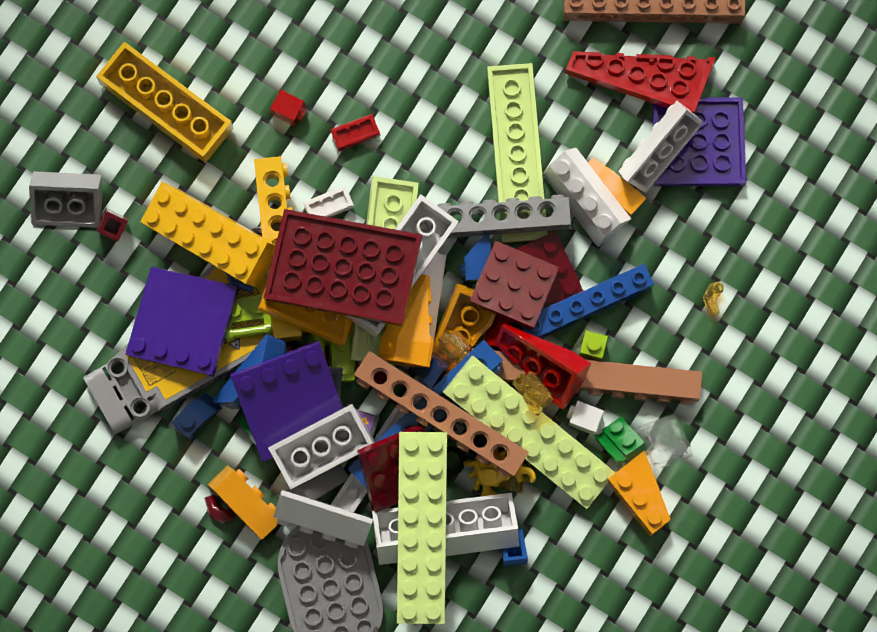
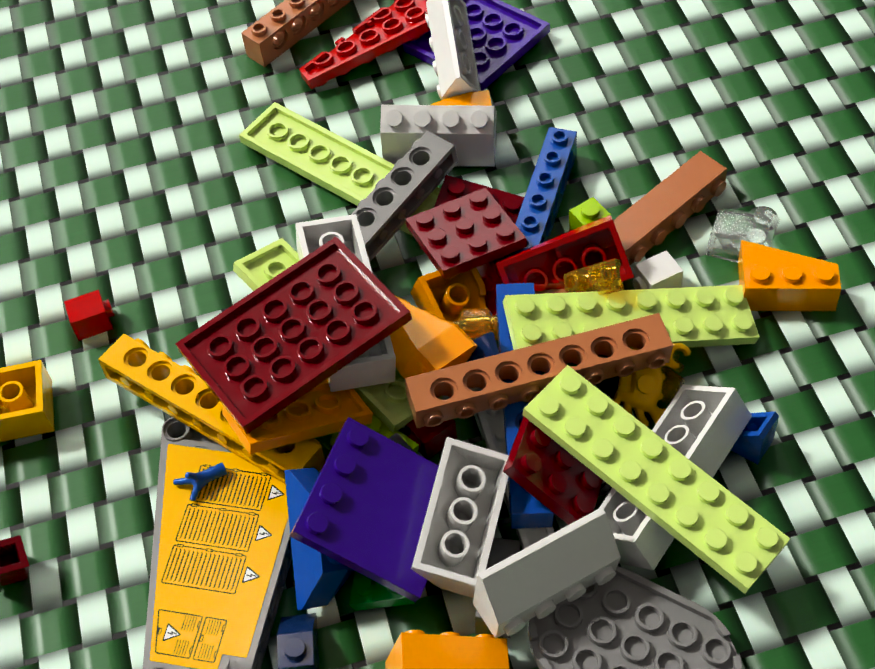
camera: 40 degrees left, 25 degrees down
dark purple plate [125,267,240,377] -> none
yellow brick [140,181,276,288] -> none
lime plate [226,295,273,342] -> none
red plate [330,114,381,152] -> none
blue slope [460,233,491,285] -> none
green plate [594,417,647,467] -> none
clear yellow arm [703,282,724,316] -> none

